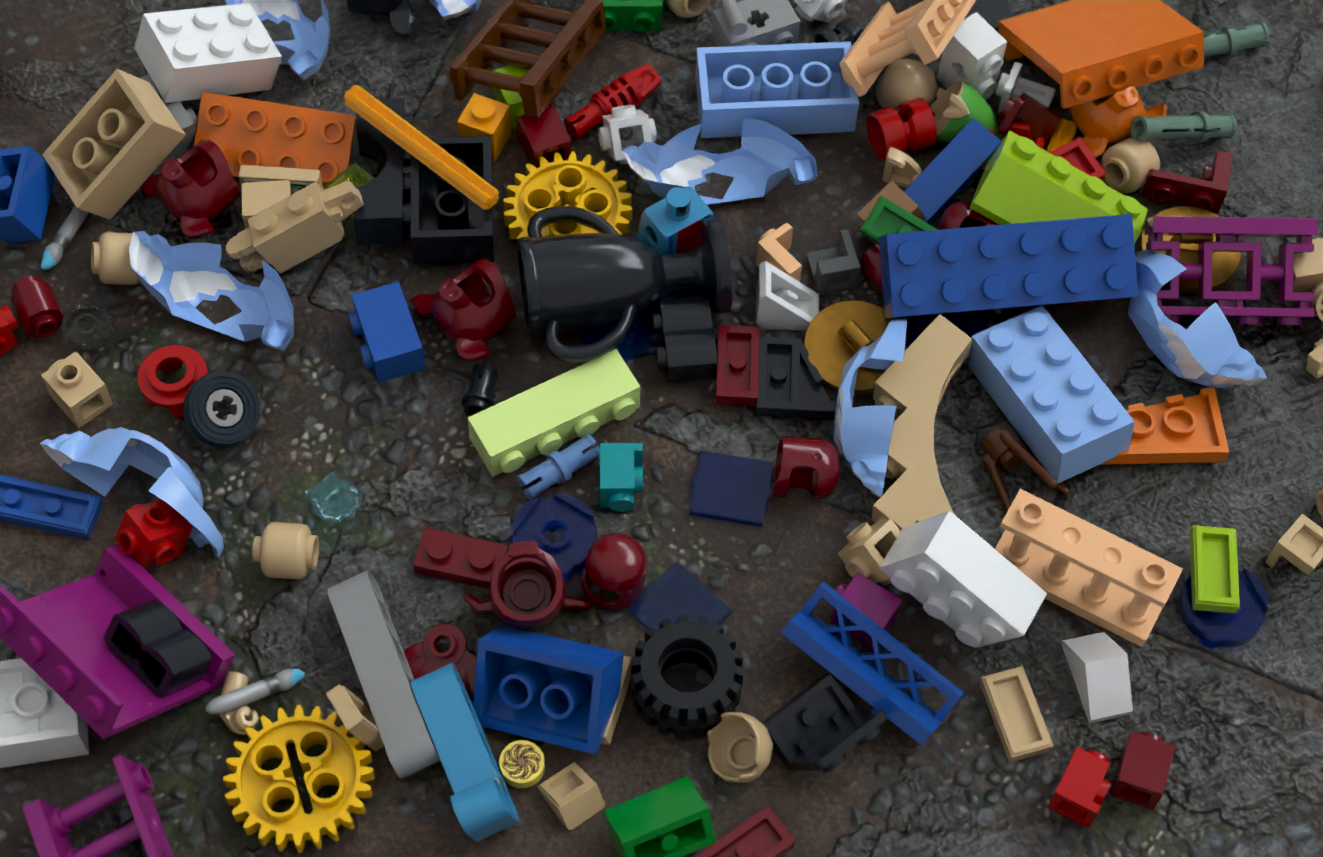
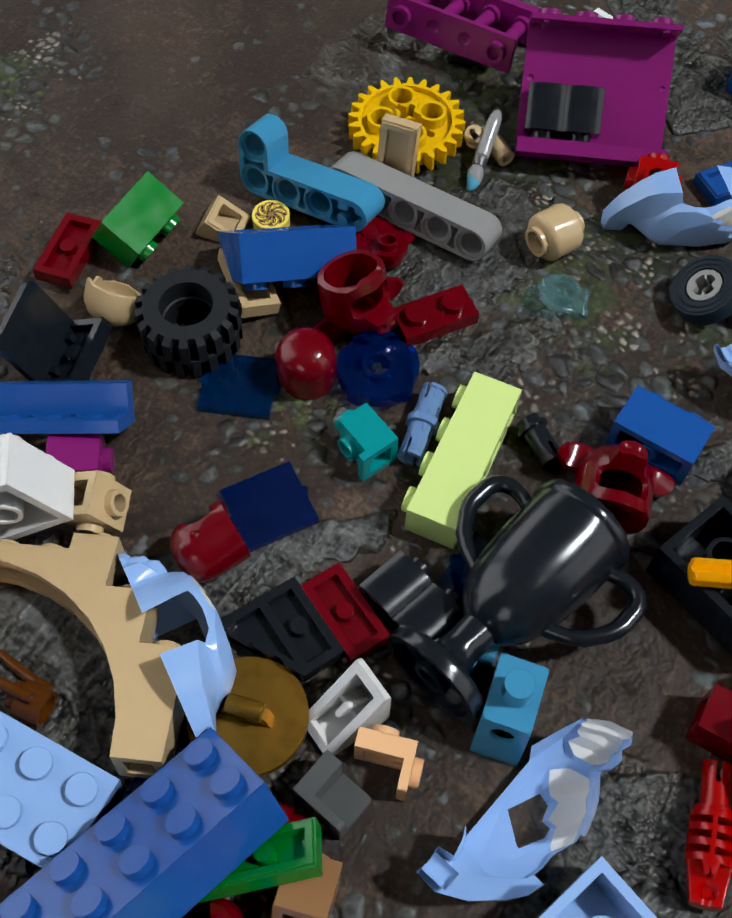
camera: 145 degrees right, 0 degrees up
yellow gear [503,152,632,239] -> none
white brick [598,105,657,164] -> none

